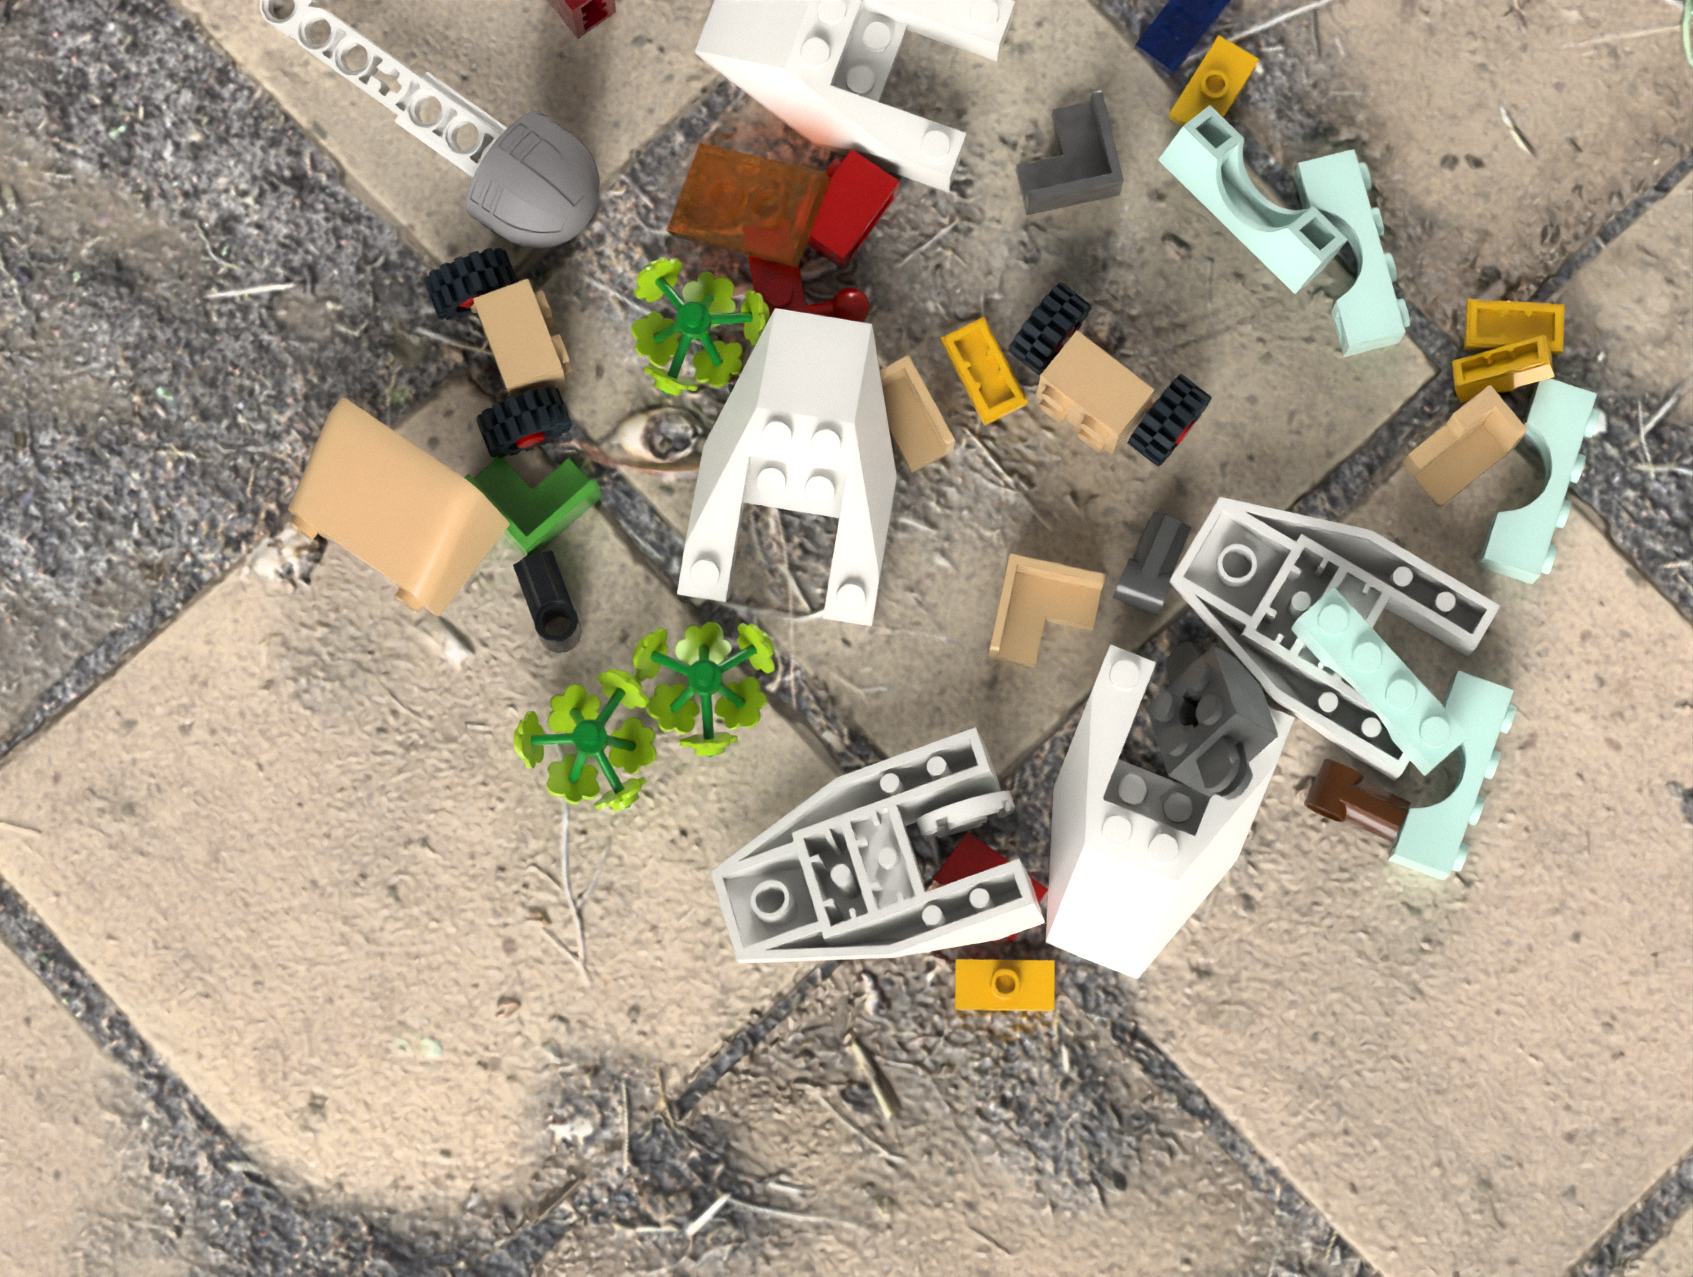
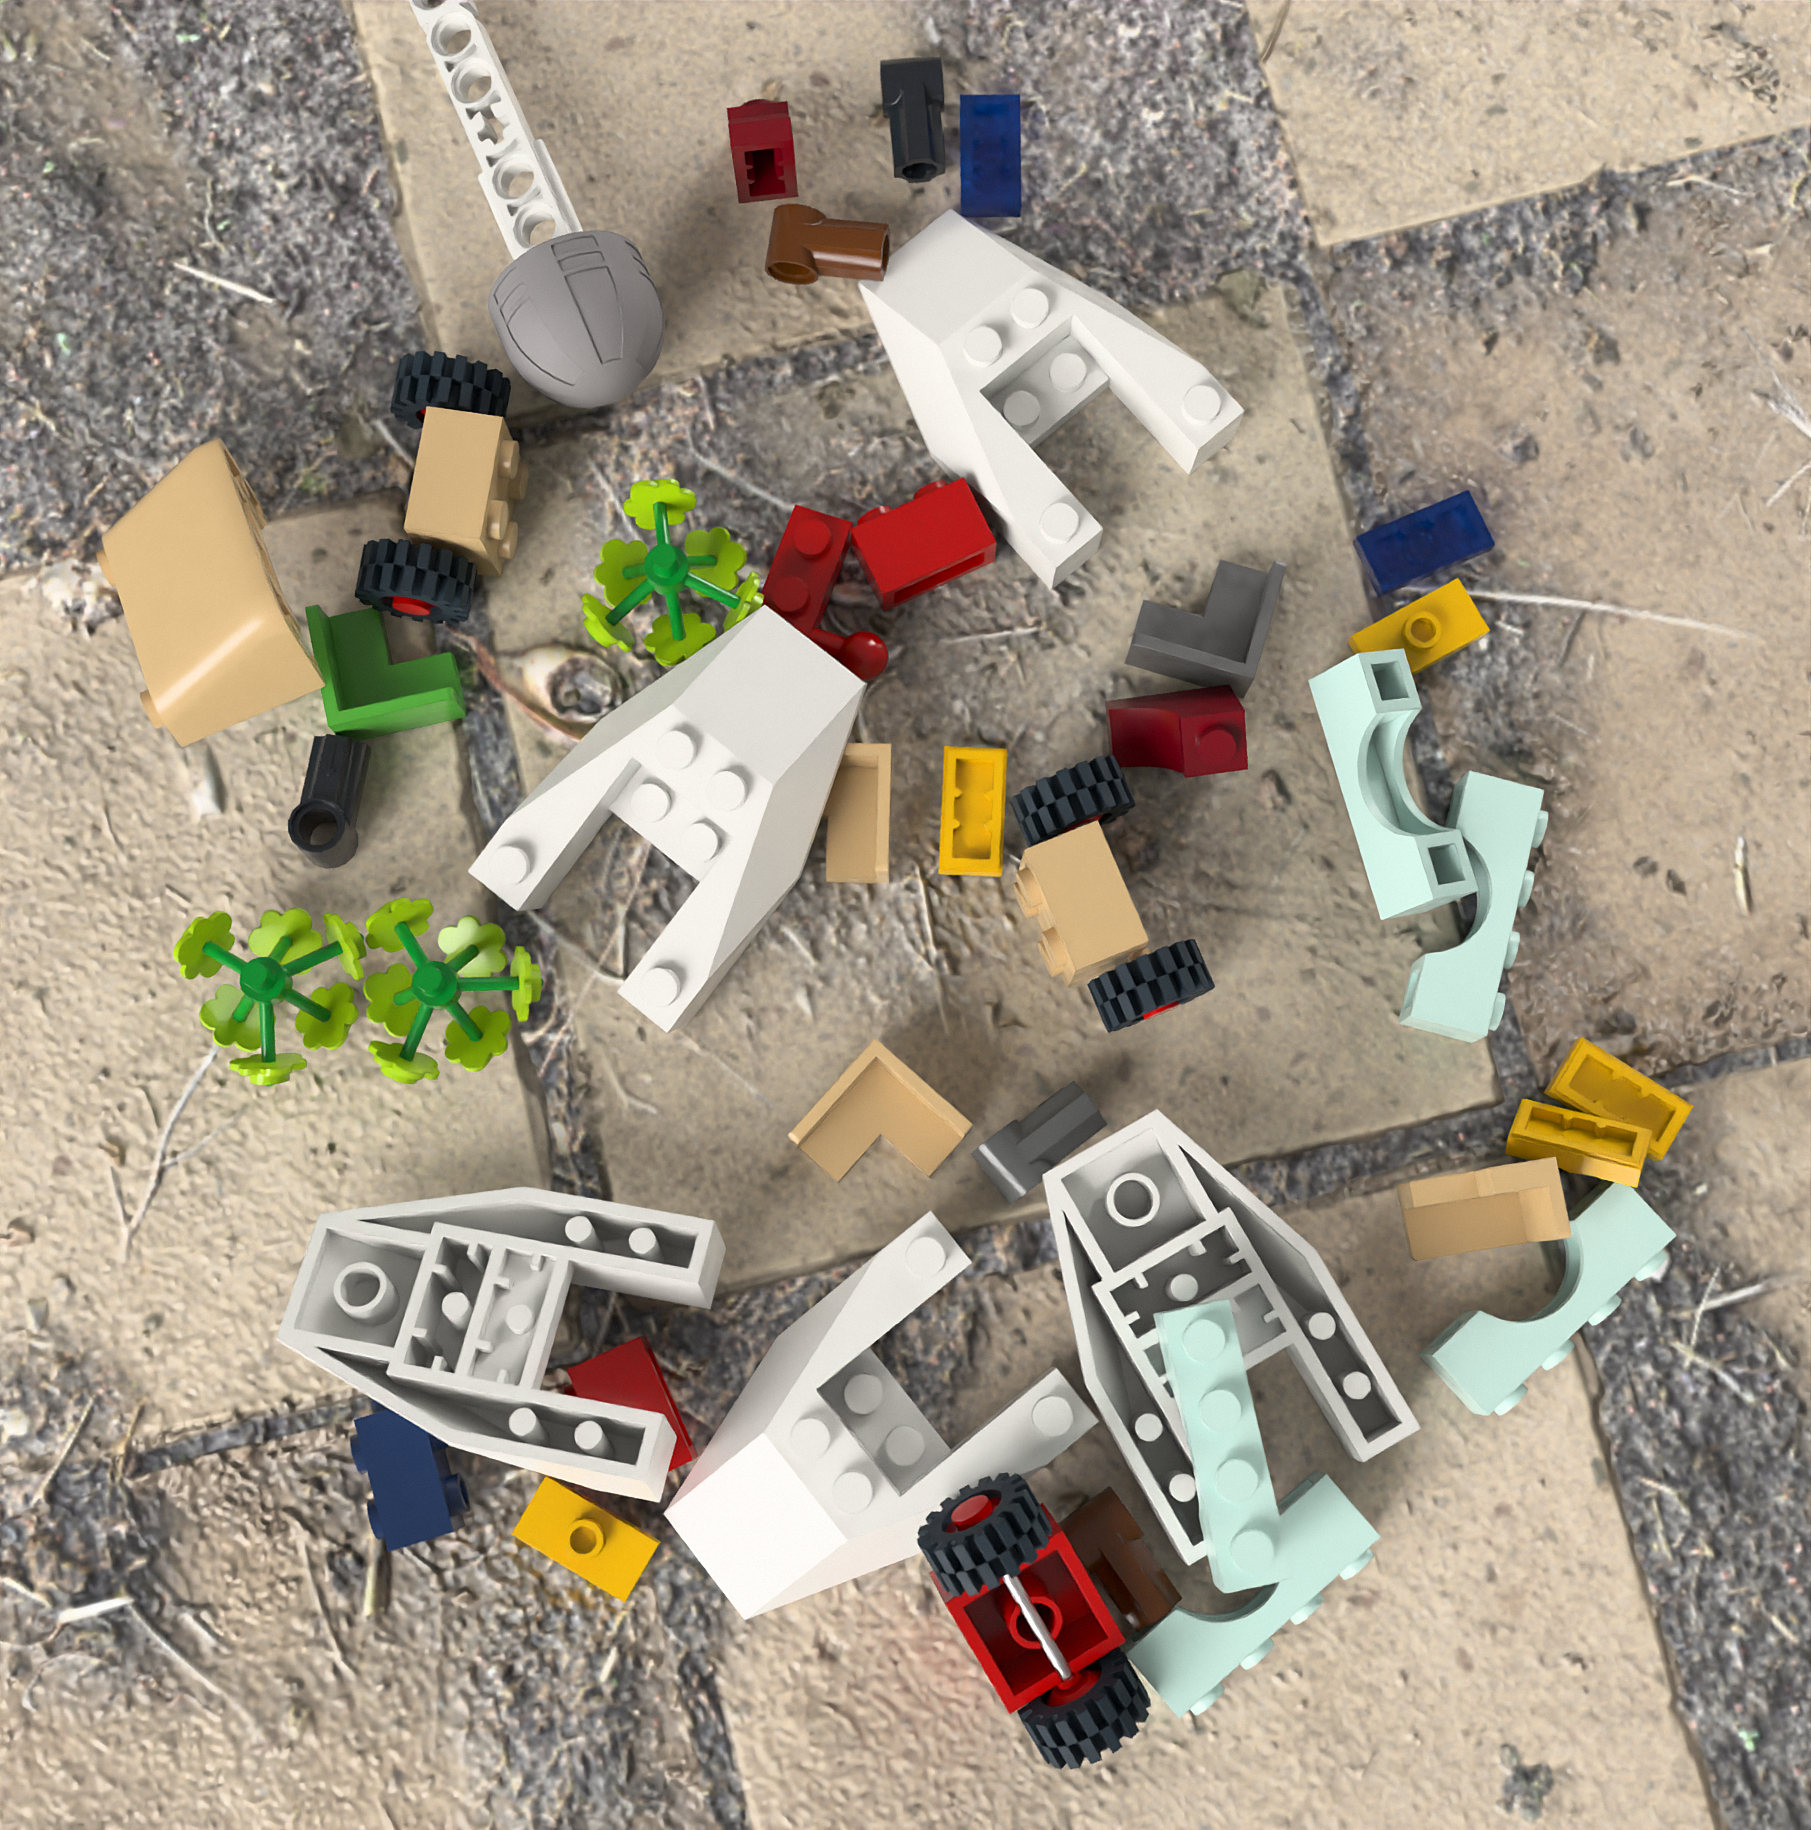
camera: 30 degrees right, 0 degrees up
clear orange tile [667,143,831,267] -> none
white tile [916,791,1015,839] -> none
dark grey brick [1146,641,1278,800] -> none
none -> dark blue brick [350,1400,470,1552]
none -> reddish brown piece [765,204,891,285]
none -> brick [917,1472,1151,1769]
none -> dark red arch [1105,684,1248,778]

